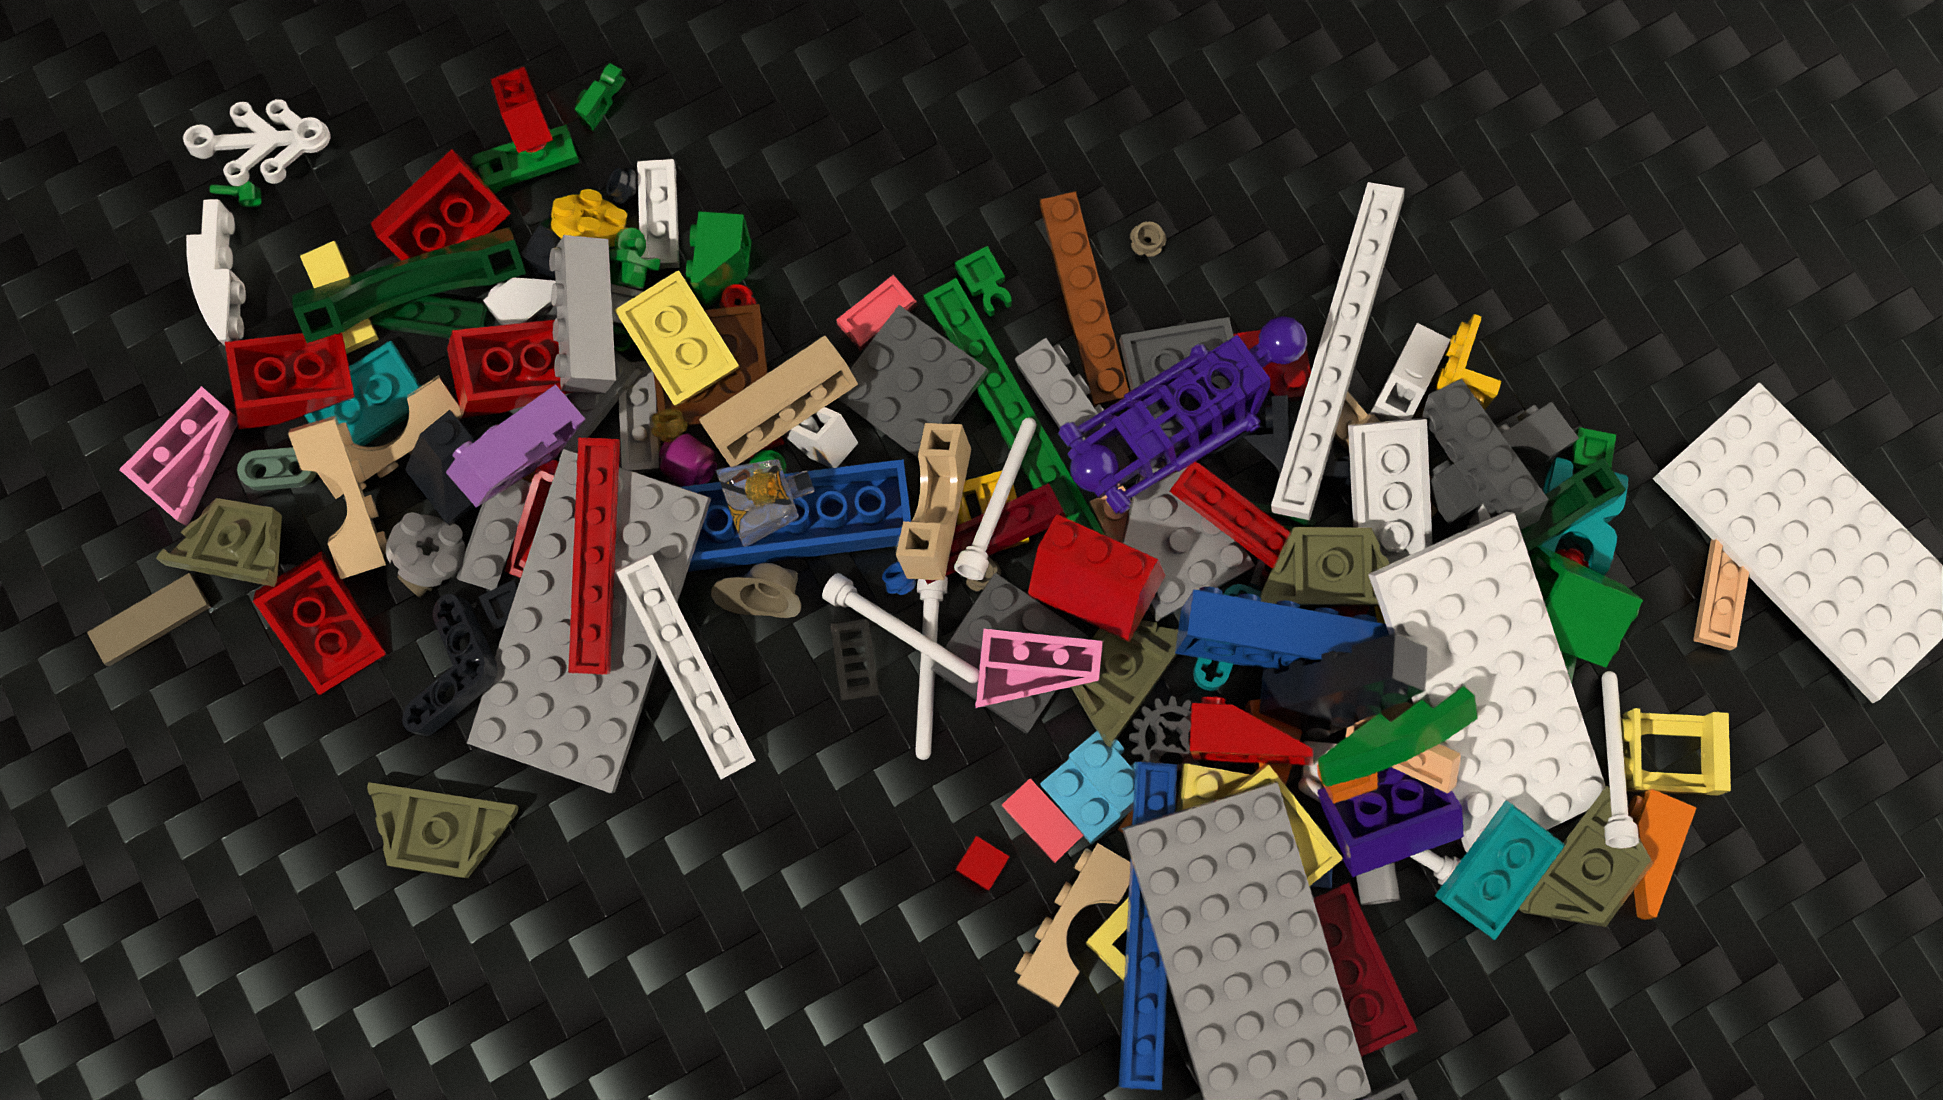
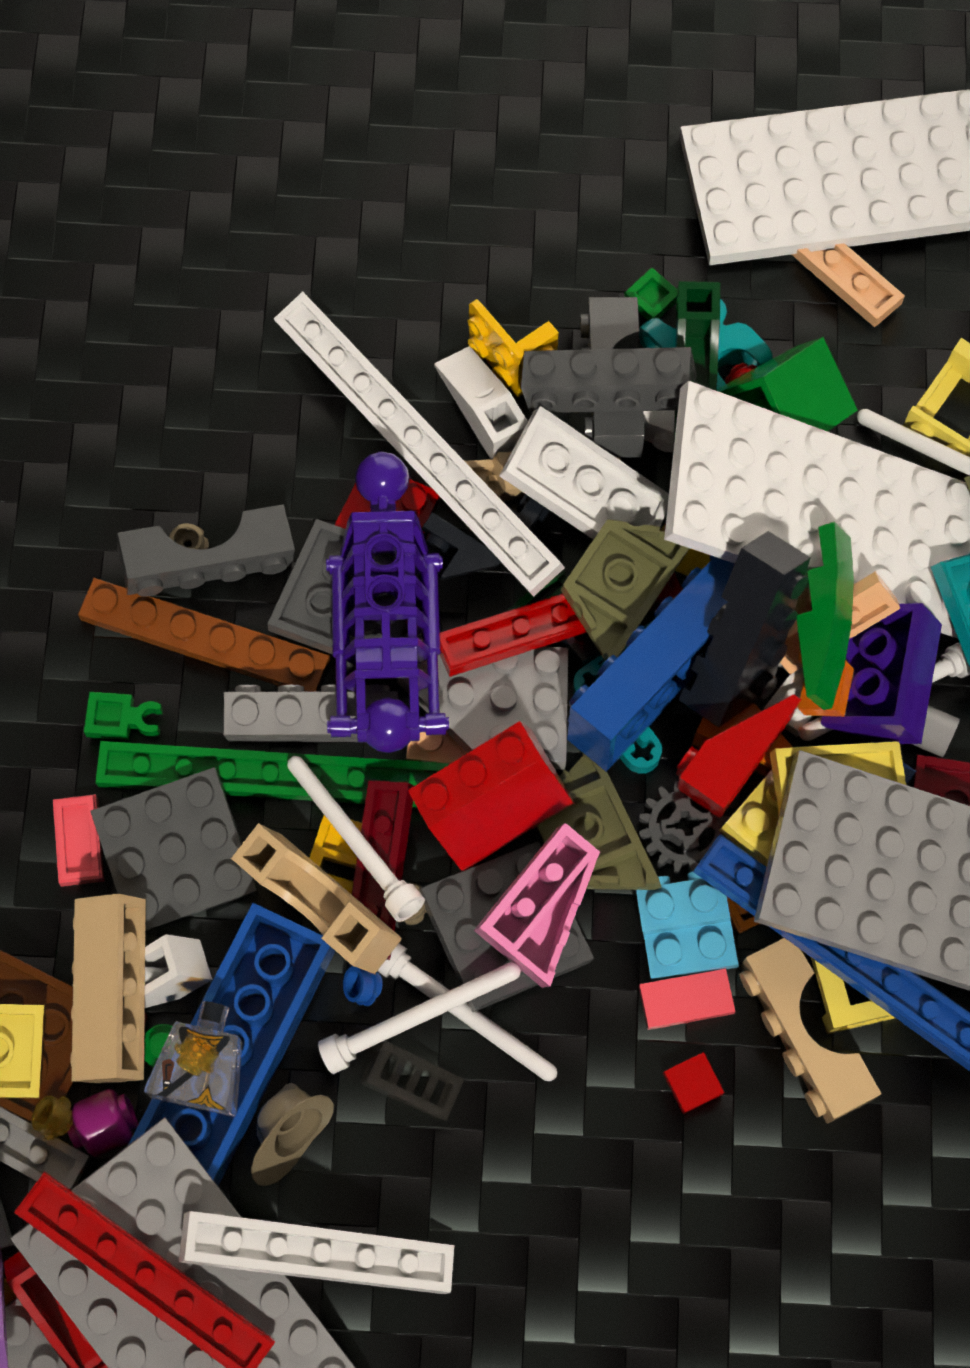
camera: 60 degrees left, 5 degrees down
none -> dark grey arch [117,504,295,597]

